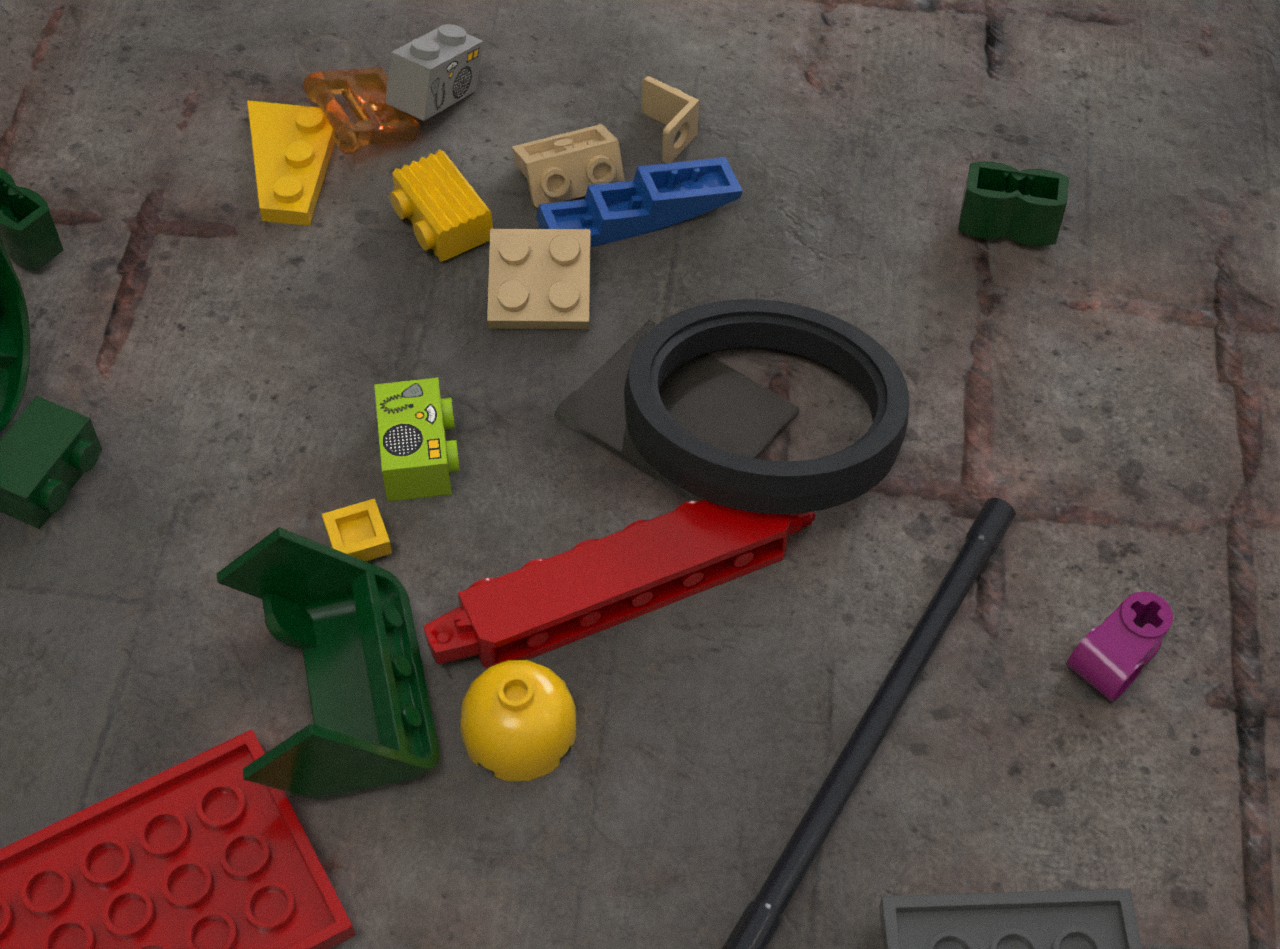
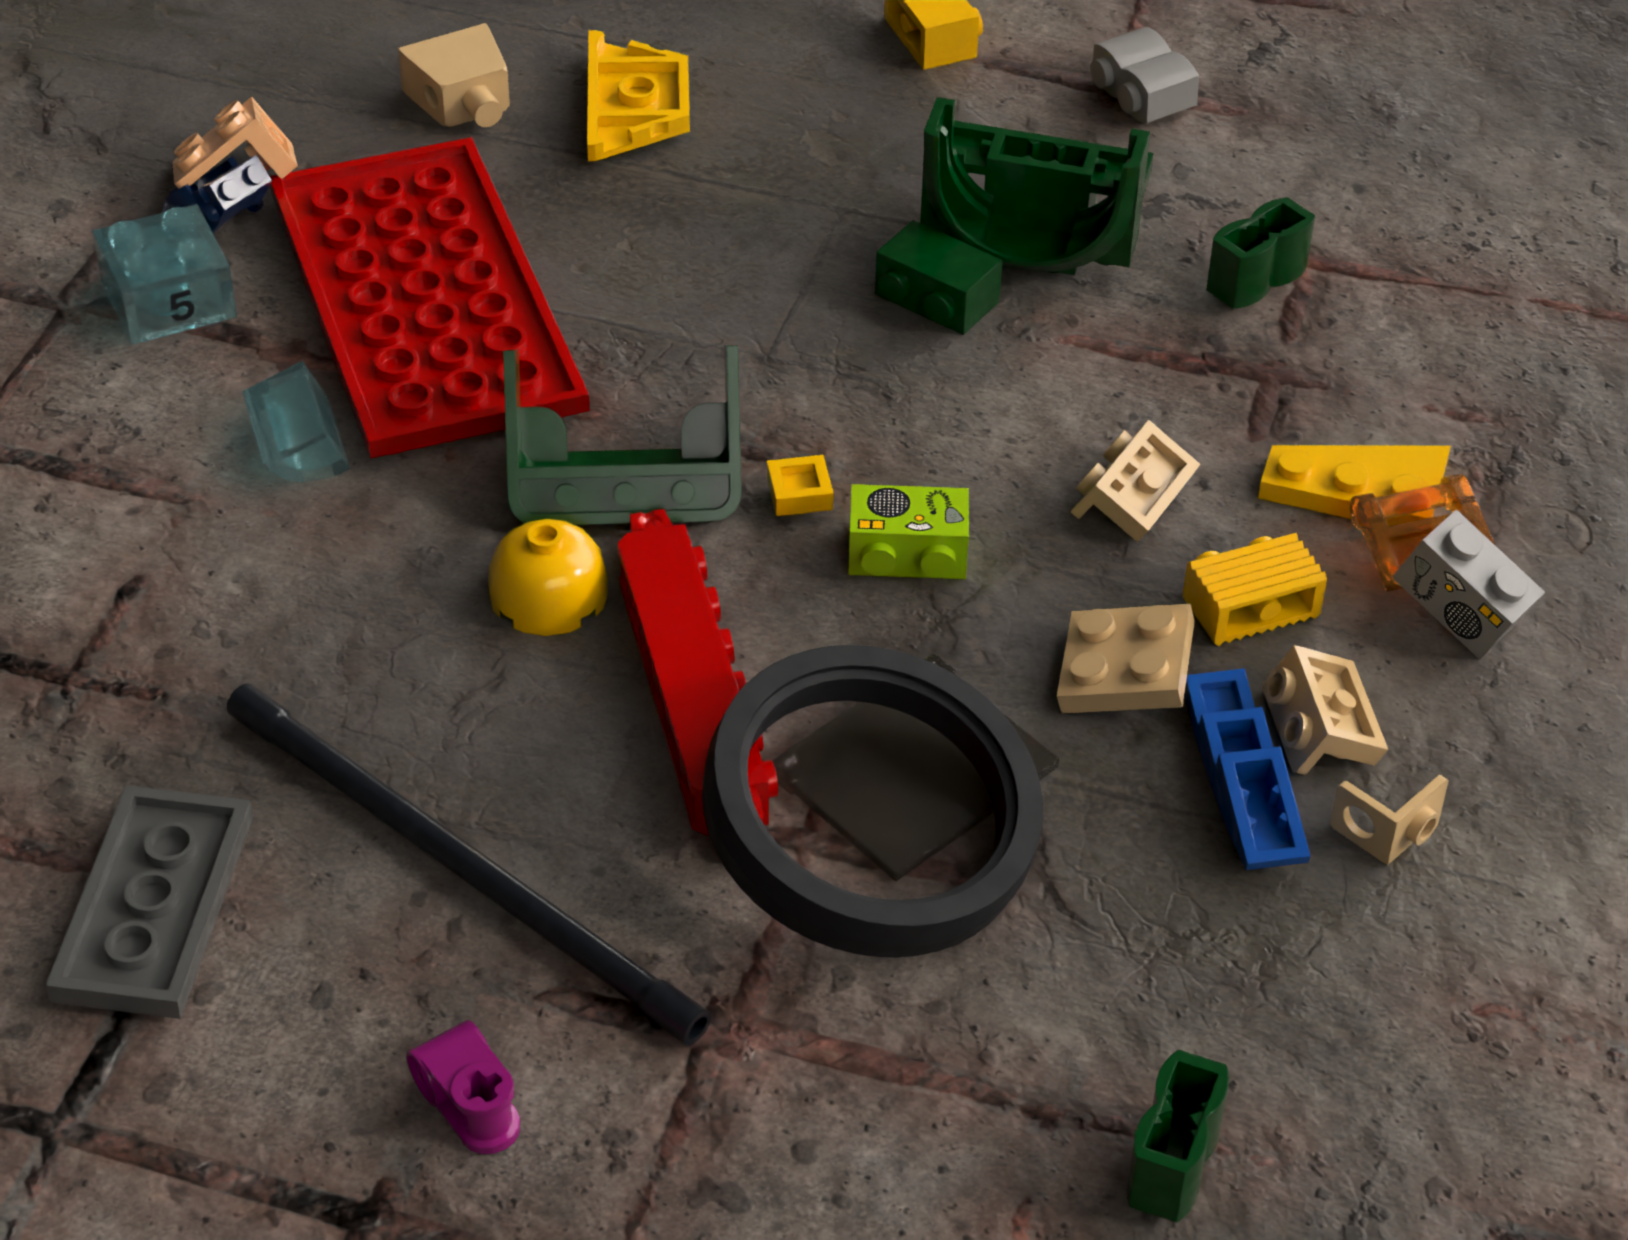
camera: 100 degrees right, 10 degrees down
none -> tan bracket [1070,420,1201,542]

